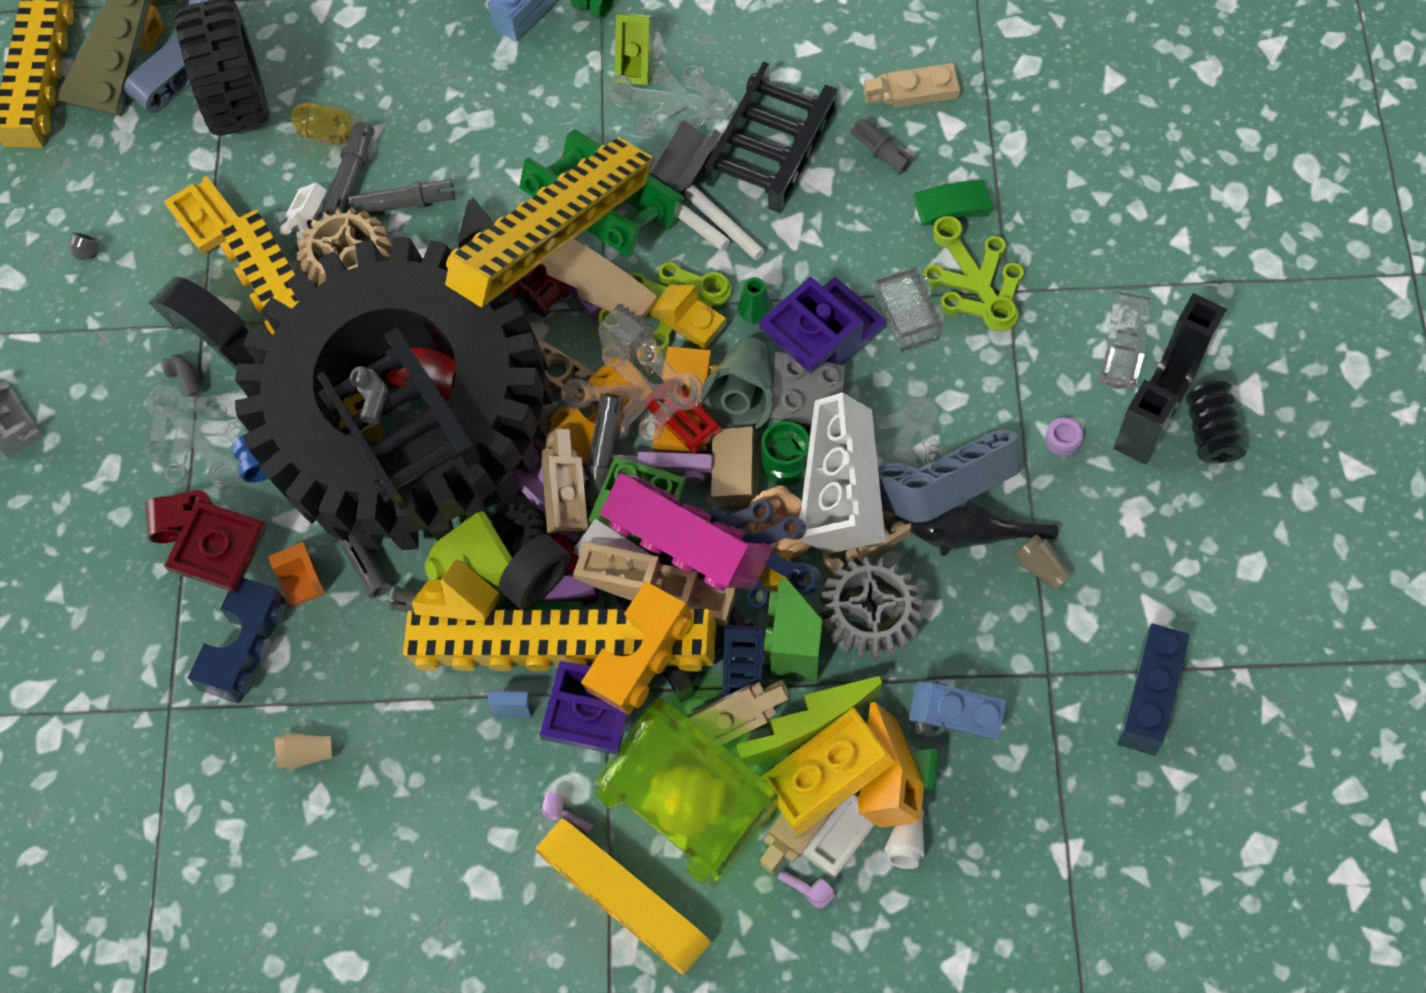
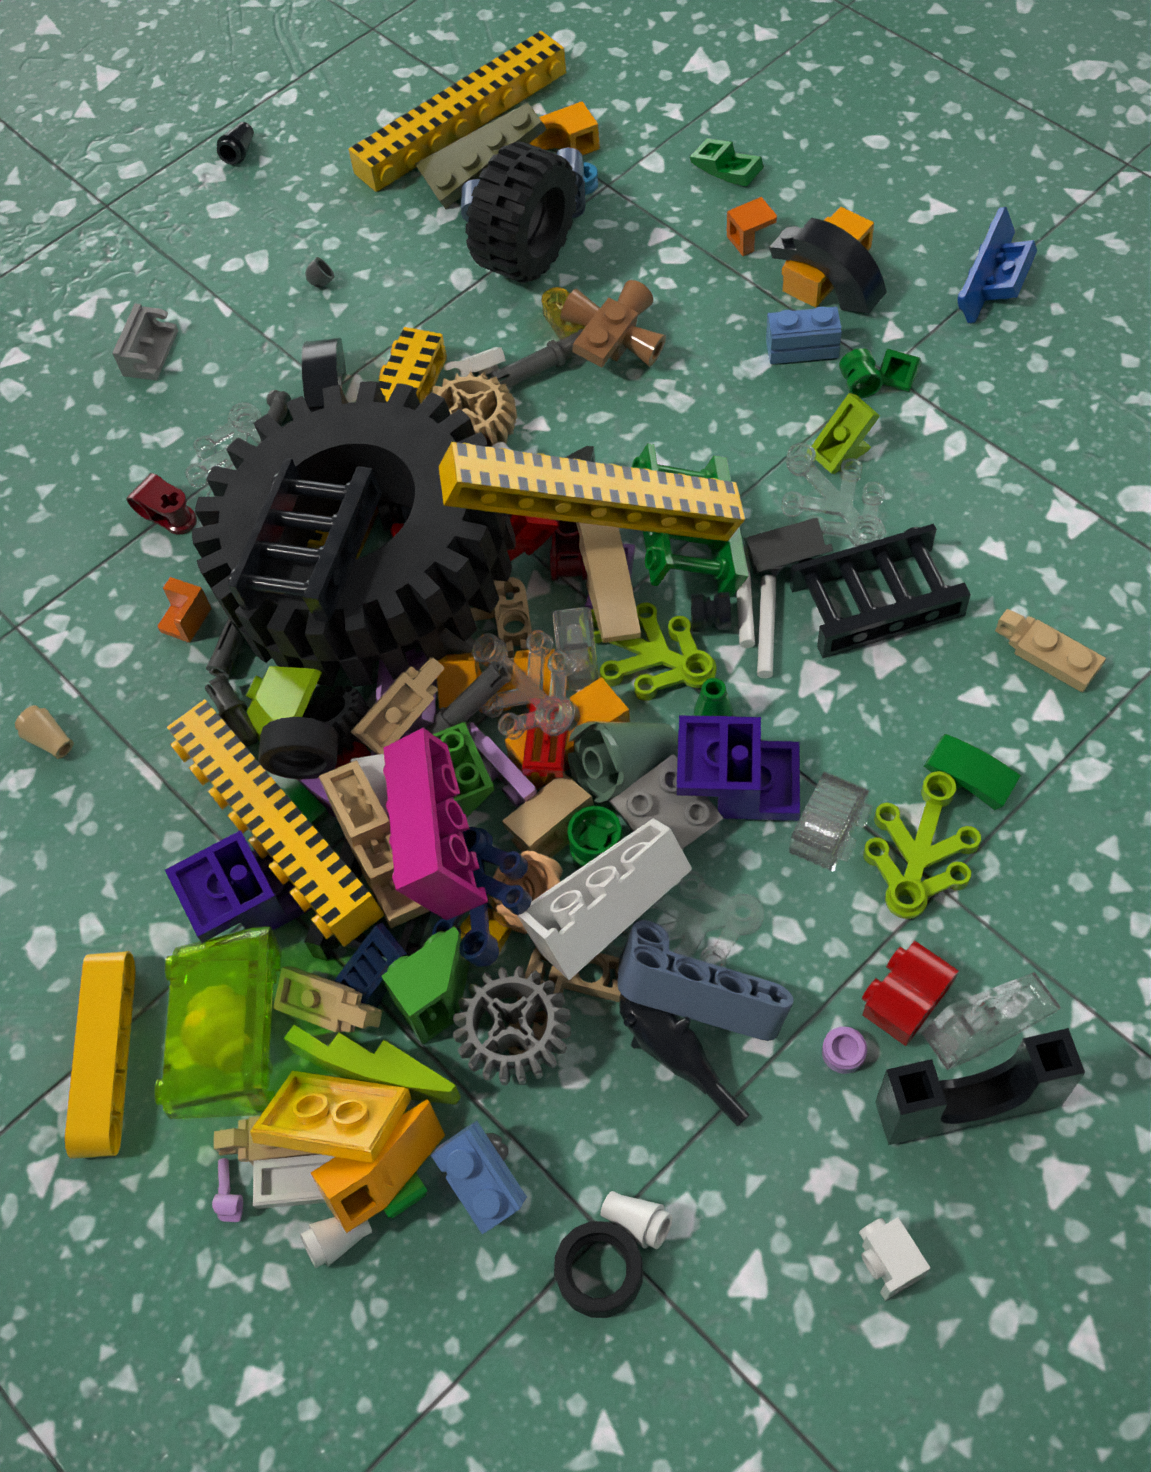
camera: 50 degrees right, 5 degrees down
yellow plate [164,176,239,255] -> none
dark red tile [164,499,268,593] -> none
dark blue arch [187,578,286,704] -> none
dark grey pin [349,178,455,215] -> none
dark grey arm [350,366,388,424] -> none
yellow slope [412,559,500,621] -> none
medium blue tile [487,690,532,718] -> none
lavender hand [542,792,594,834] -> none
light orange arch [581,581,692,715] -> none
yellow slope [648,284,726,350] -> none
dark grey axle [851,119,914,175] -> none
dark tan cone [1015,534,1072,590] -> none
dark blue arch [1117,623,1190,756] -> none
black piece [1186,380,1247,464] -> none
none -> black tyre [554,1221,643,1318]
none -> medium nougat brick [560,280,666,368]
none -> white cone [601,1191,672,1249]
none -> black wheel [691,592,731,632]
none -> white brick [859,1217,930,1301]
none -> red brick [861,941,959,1046]

